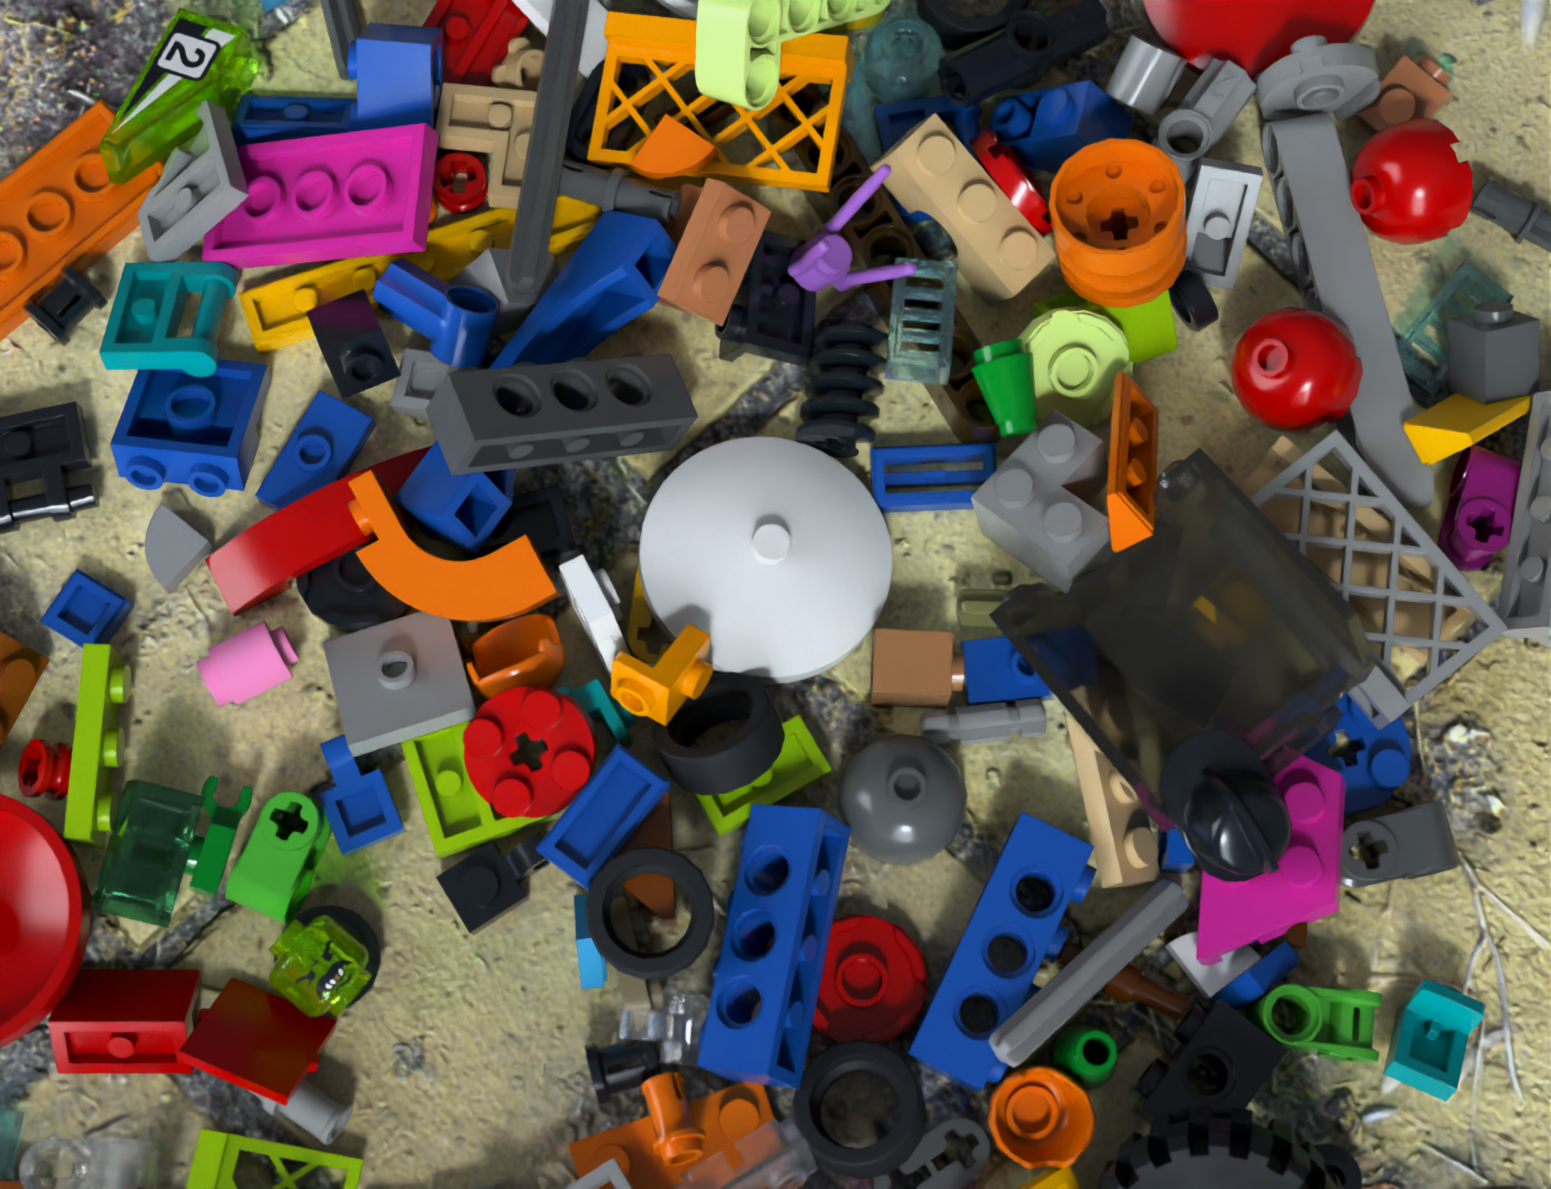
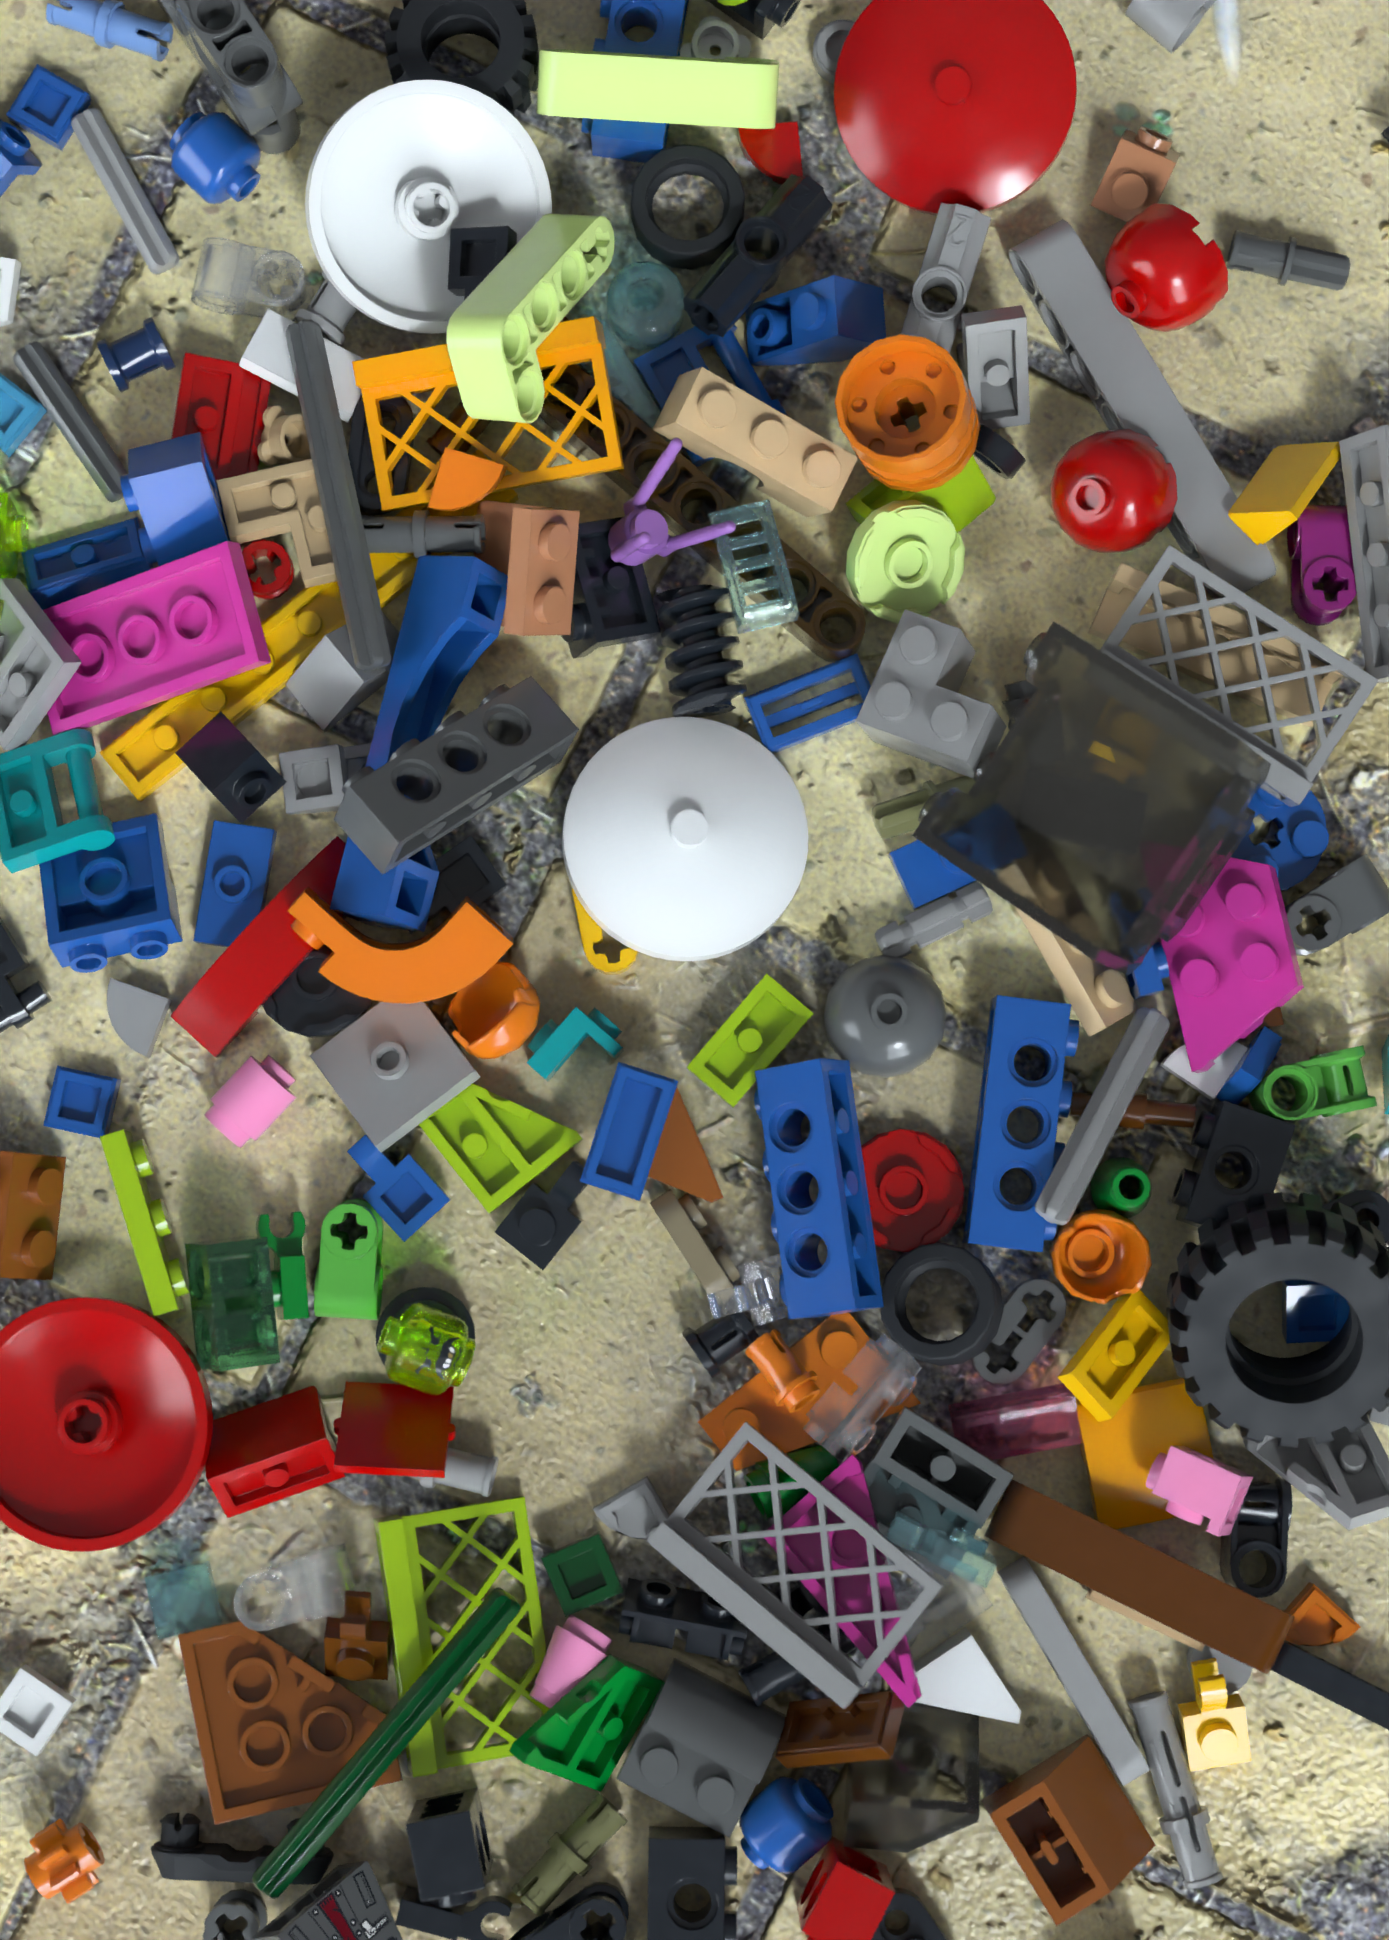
camera: 20 degrees left, 10 degrees up
red bush [18,739,73,801] -> none
blue piece [372,258,499,368] -> none
red plate [463,683,599,818] -> none
white wing [559,554,630,680] -> none
dark azure tile [574,894,607,989] -> none
black tyre [585,846,715,980] -> none
light orange bracket [610,623,713,726] -> none
black tyre [652,672,785,796] -> none
medium nougat brick [870,628,964,709] -> none
red tile [969,128,1053,237] -> none
green cone [971,339,1039,438] -> none
light grey piece [1105,34,1187,114] -> none
orange slope [1107,371,1159,552] -> none
black piece [1160,731,1292,882] -> none
light grey plate [1254,35,1381,122] -> none
clear light blue slope [1396,259,1514,395] -> none
dark grey brick [1448,301,1540,405] -> none

